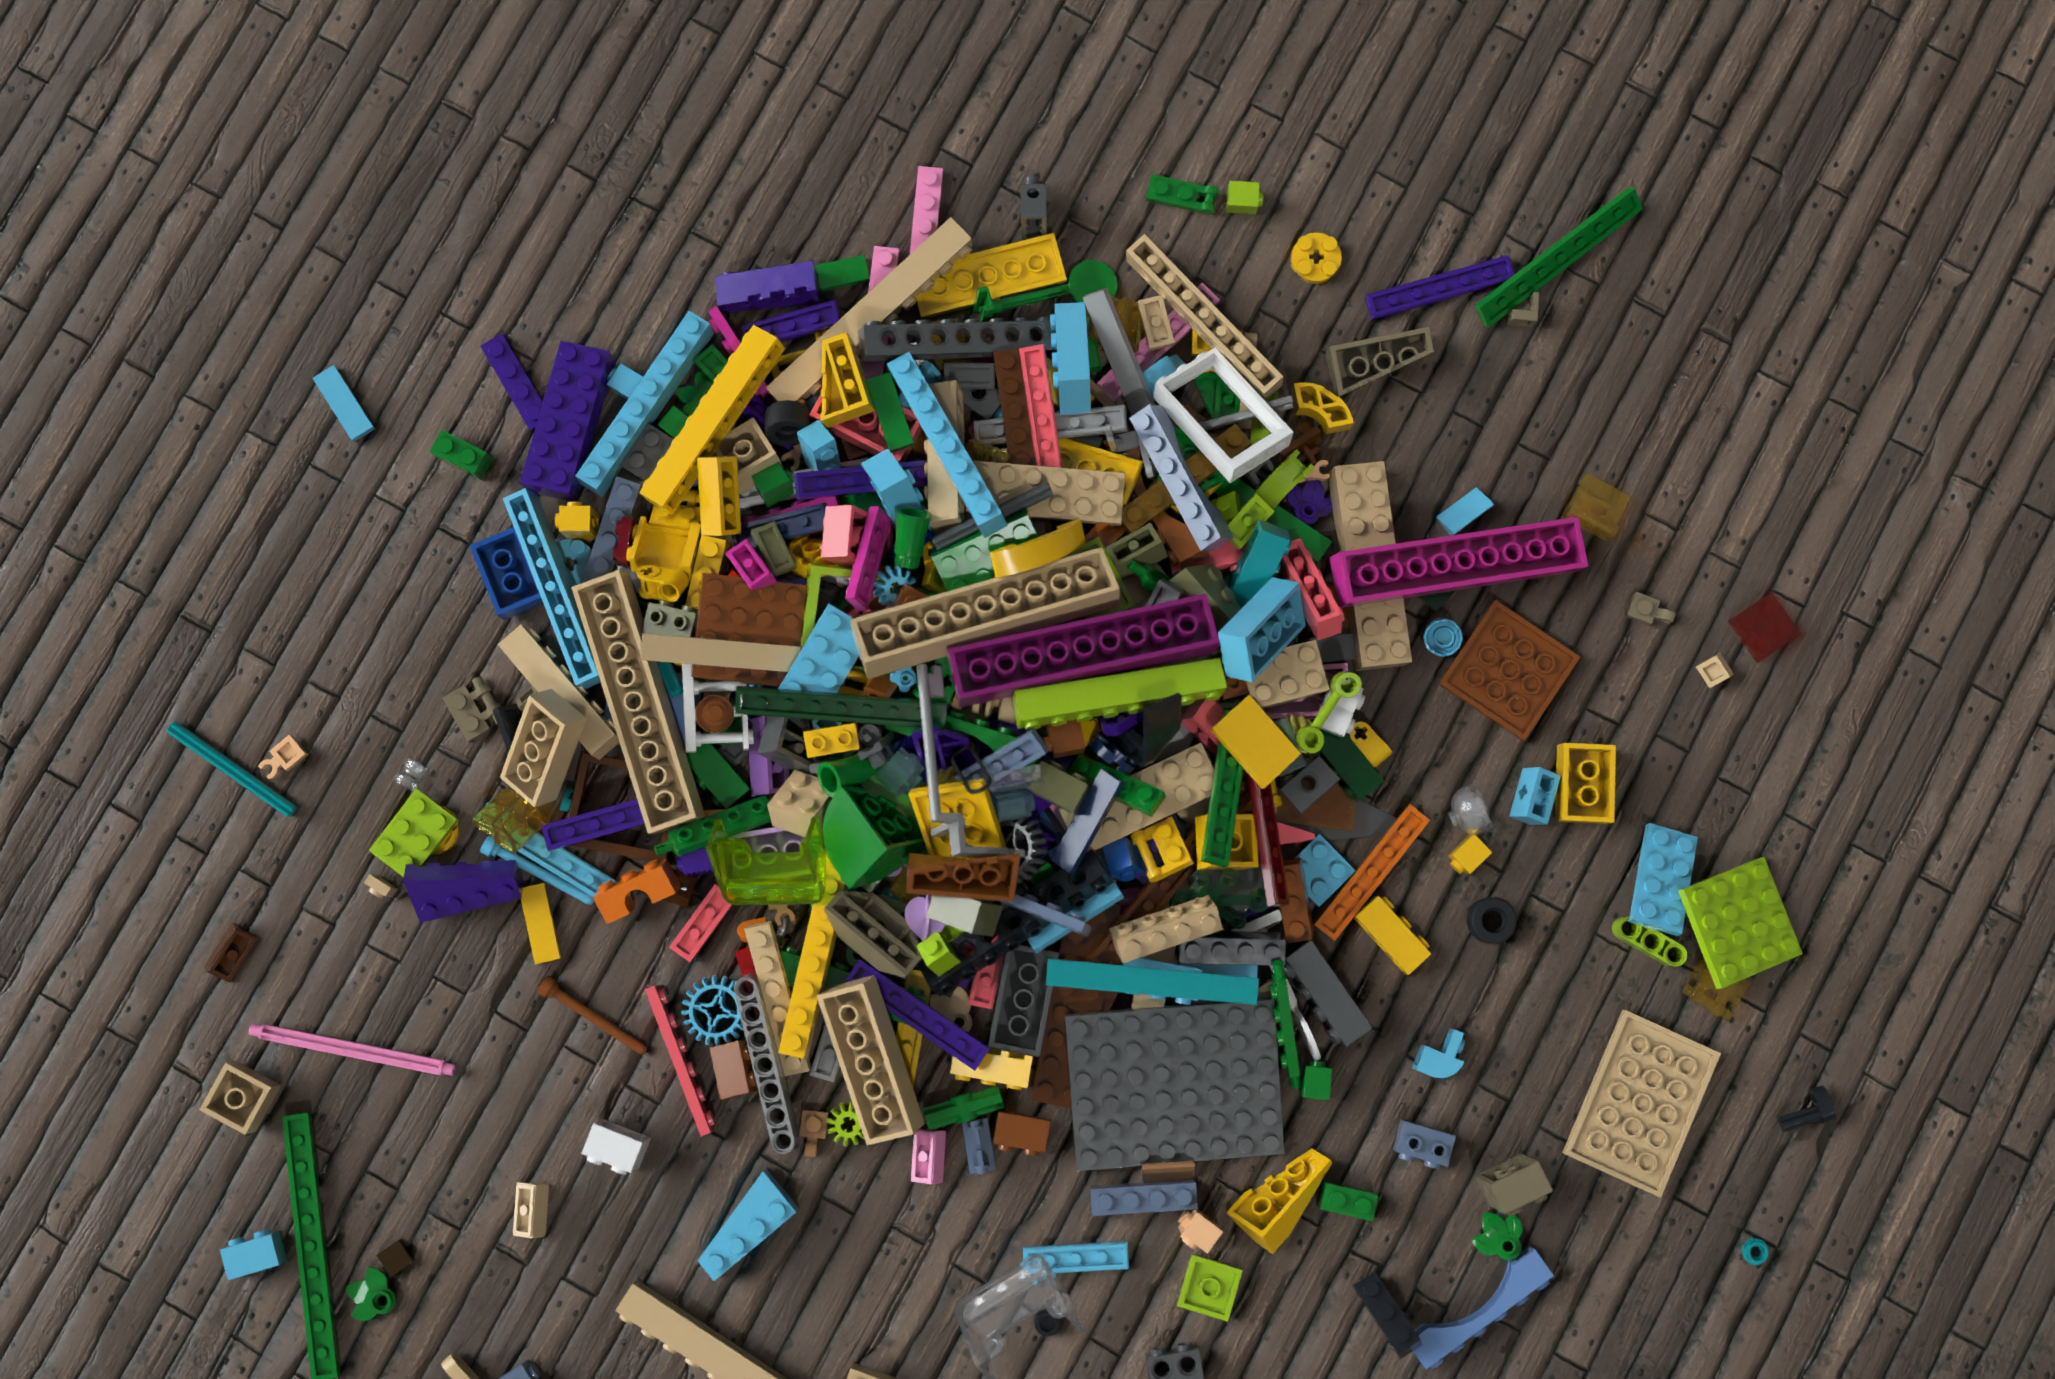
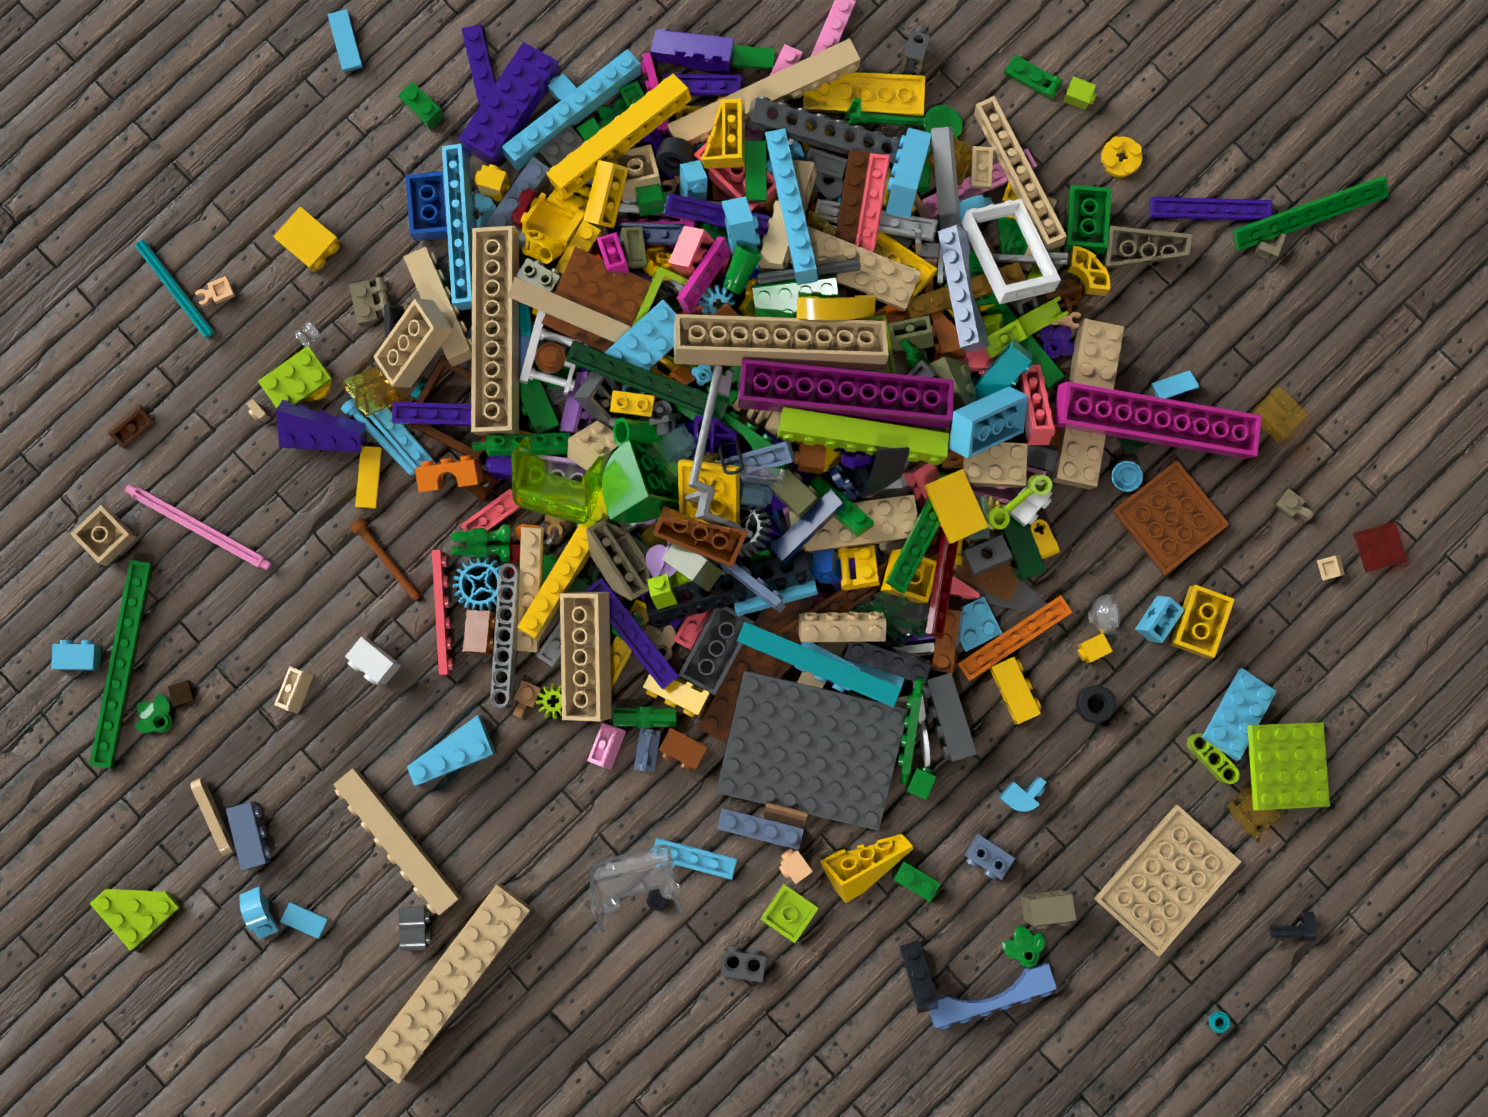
camera: 20 degrees right, 0 degrees up
none -> yellow brick [273,207,341,273]
none -> green piece [451,525,510,563]
none -> green brick [1063,185,1112,254]

